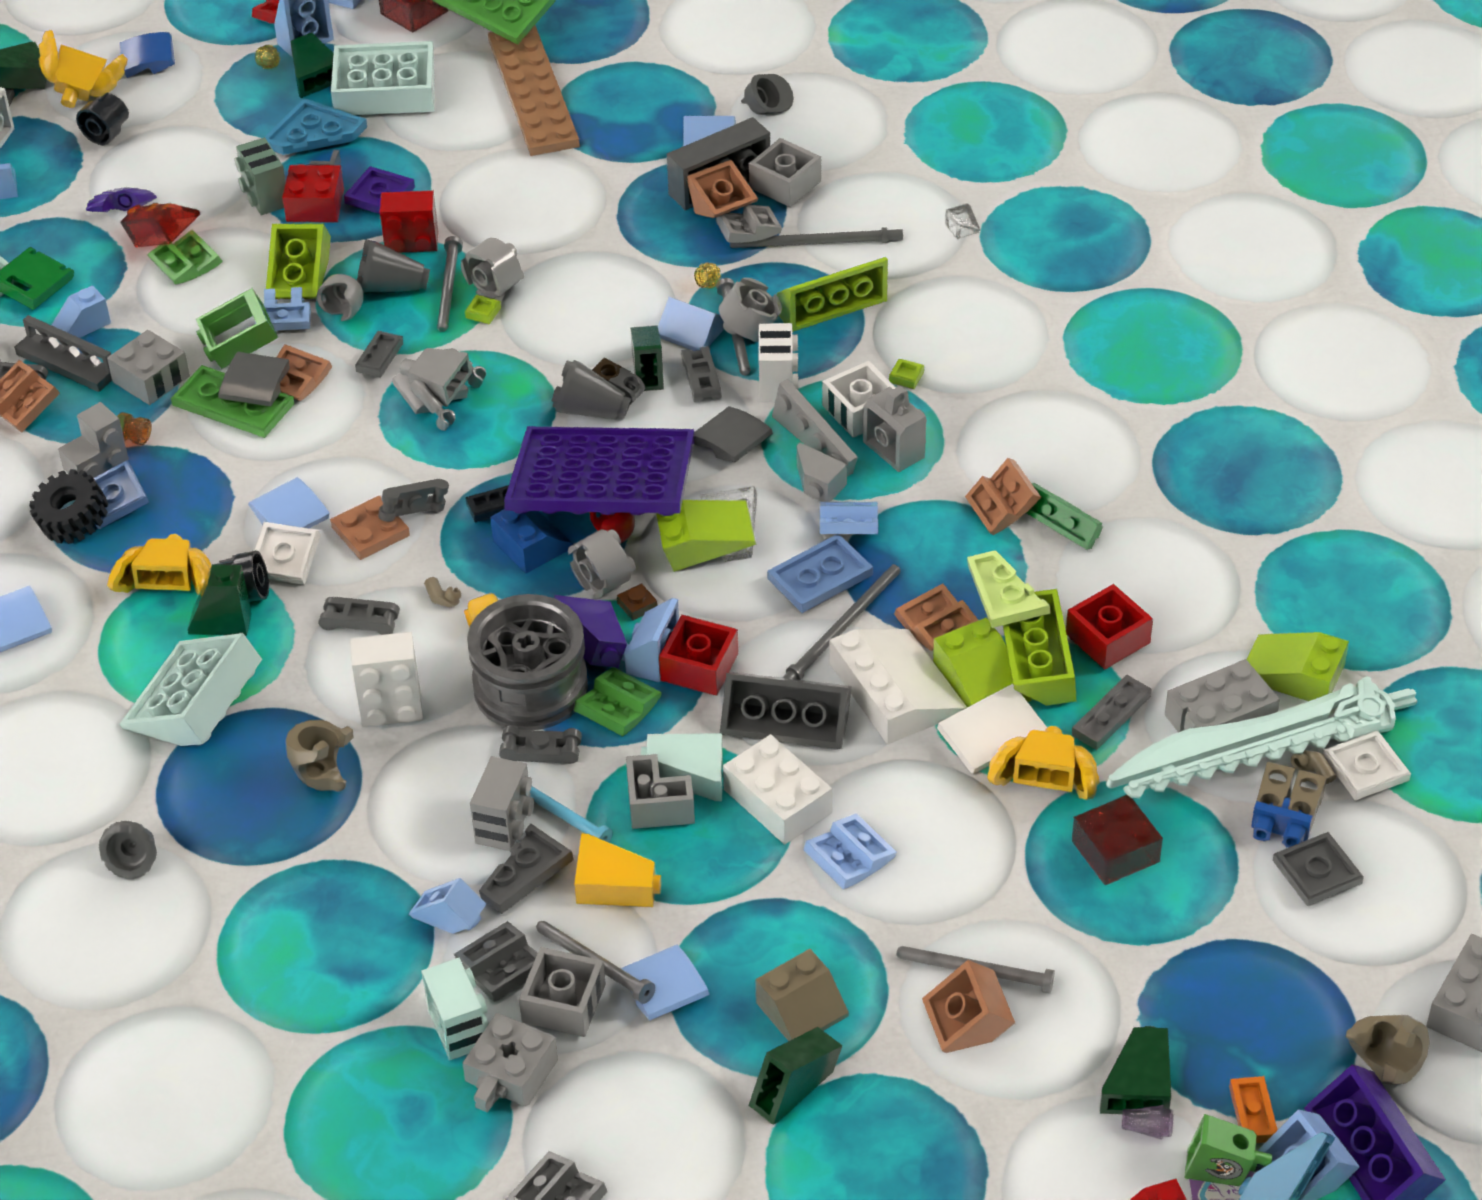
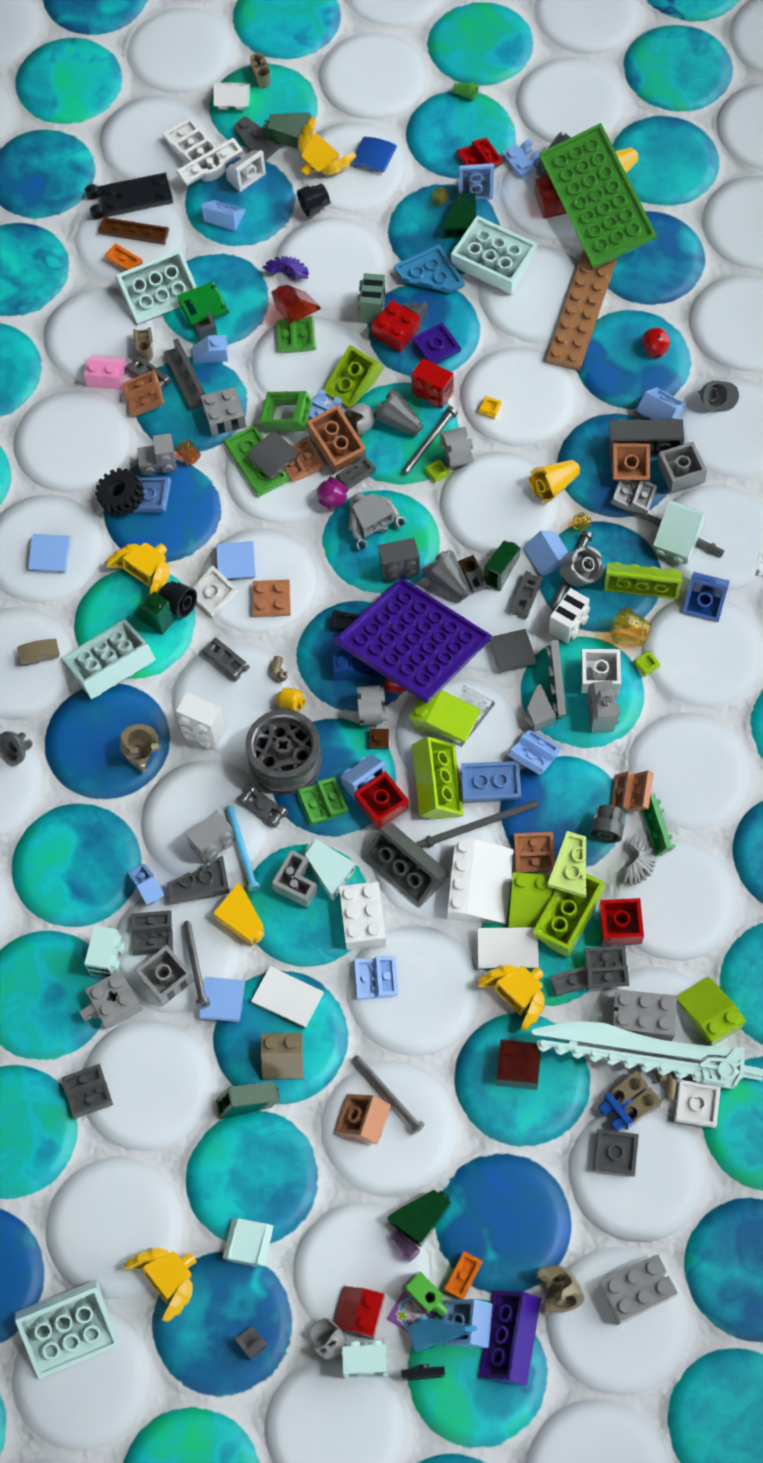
camera: 35 degrees right, 20 degrees up
dark grey plate [378,479,449,522] -> none
dark purple slope [554,595,627,668] -> none
none -> dark tan slope [17,639,60,664]
none -> flat silver panel [194,312,217,341]
none -> white tile [251,966,324,1029]
none -> nougat brick [306,404,366,473]
none -> magenta piece [316,476,349,510]
none -> dark grey brick [378,538,420,582]
none -> lime slope [411,736,464,820]
none -> yellow tile [479,396,502,419]
none -> yellow cone [529,460,580,503]
none -> dark grey slope [584,945,629,988]
none -> dark grey piece [589,805,624,843]
none -> clear yellow piece [609,606,652,647]
none -> light grey hair [622,834,656,885]
none -> red helmet [641,327,670,358]
none -> light aqua slope [653,500,705,563]
none -> blue slope [682,571,730,622]

